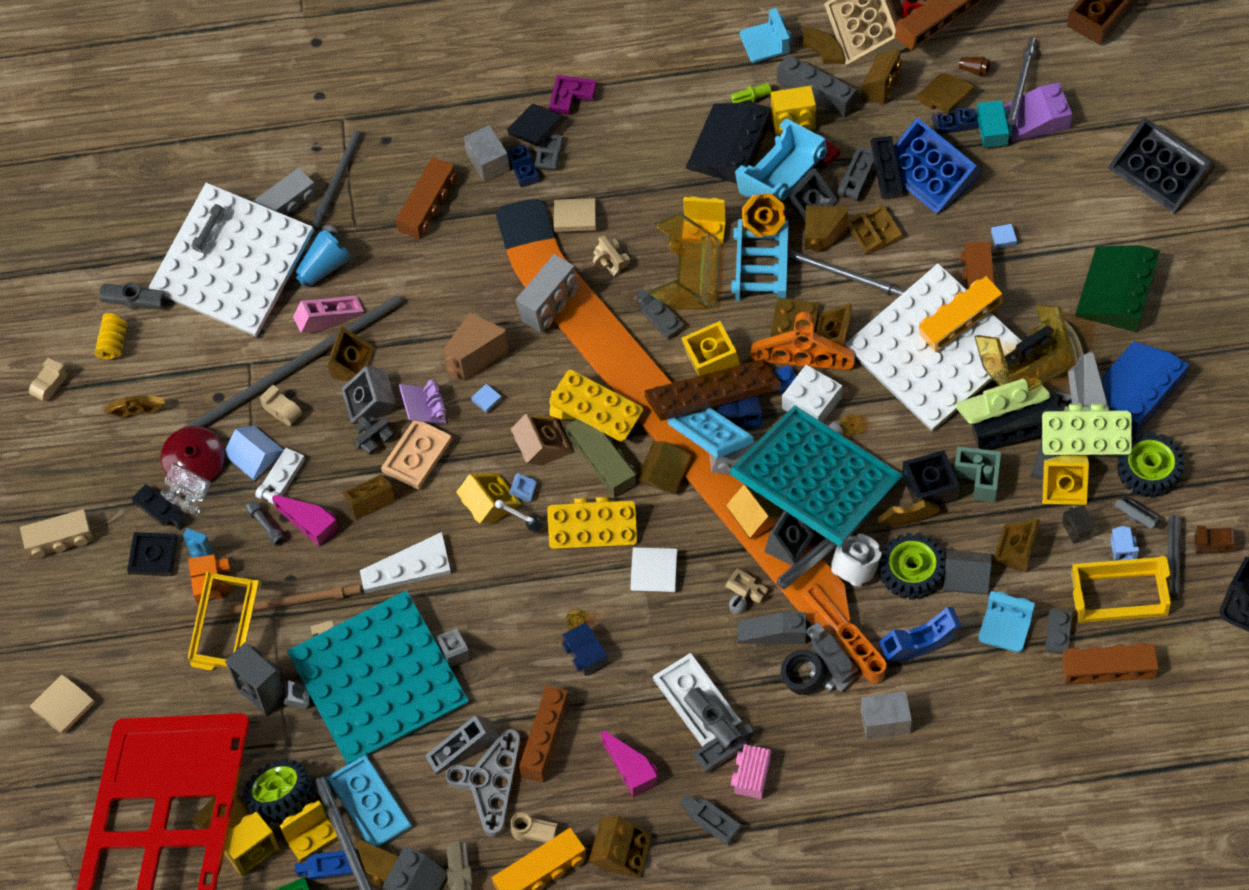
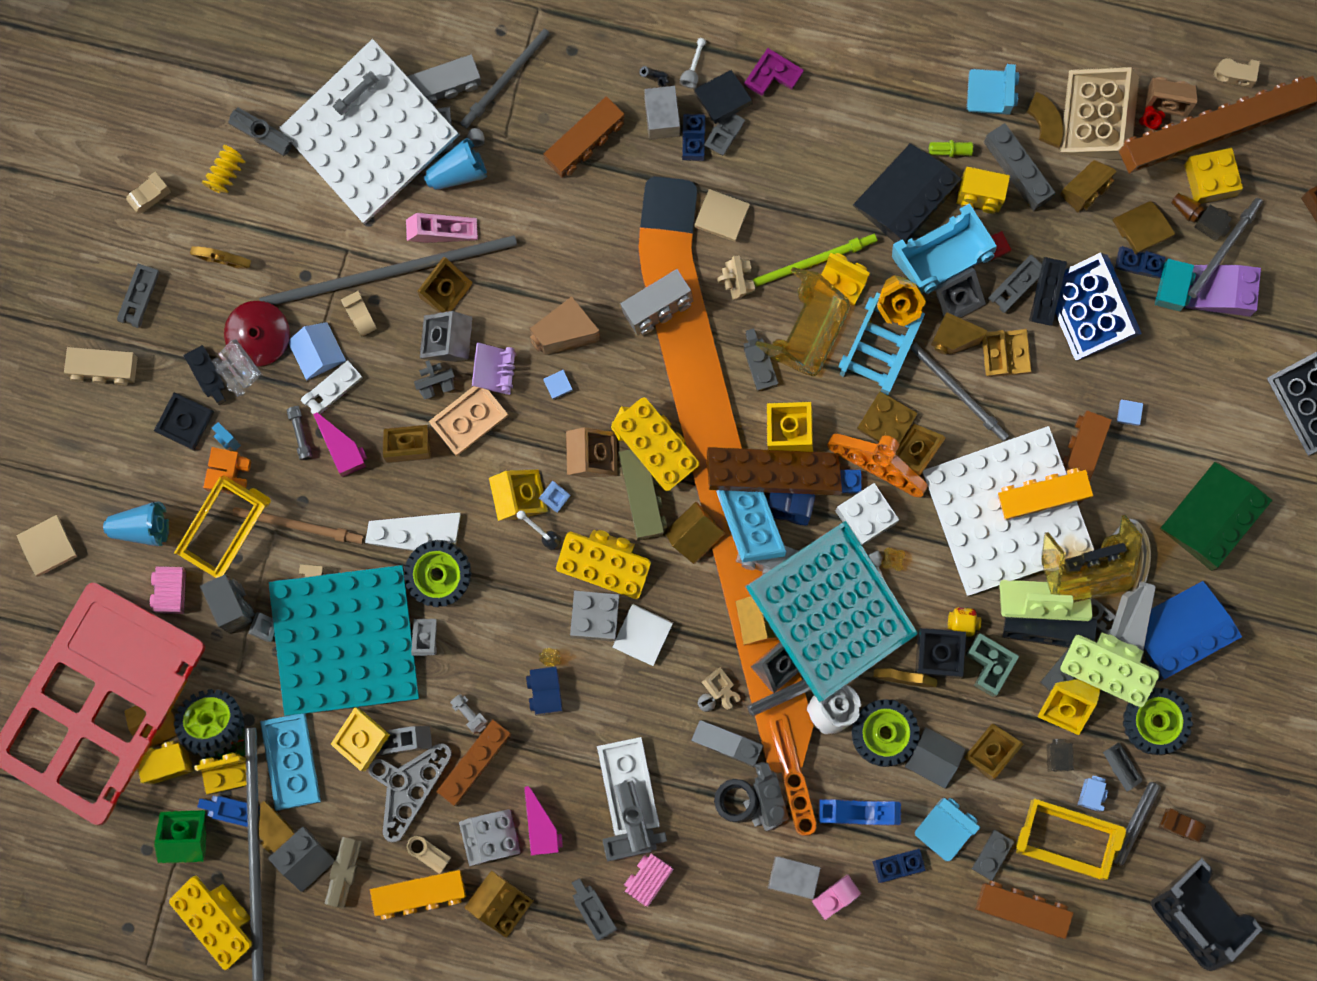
camera: 15 degrees right, 20 degrees up
none -> dark azure cone [103,501,169,546]
none -> dark grey plate [117,264,160,328]
none -> bright pink brick [150,567,186,614]
none -> yellow plate [331,708,390,771]
none -> wheel [404,540,472,607]
none -> light grey bar [450,694,488,735]
none -> light grey bracket [459,809,520,866]
none -> light grey brick [570,591,619,642]
none -> black arm [639,66,669,87]
none -> light grey hinge [680,38,706,88]
none -> lime bar [752,234,877,287]
none -> bright pink brick [812,874,861,920]
none -> dark blue slope [872,848,926,883]
none -> yellow head [948,607,981,637]
none -> yellow brick [1184,148,1243,204]
none -> clear smoke brick [1194,204,1232,241]

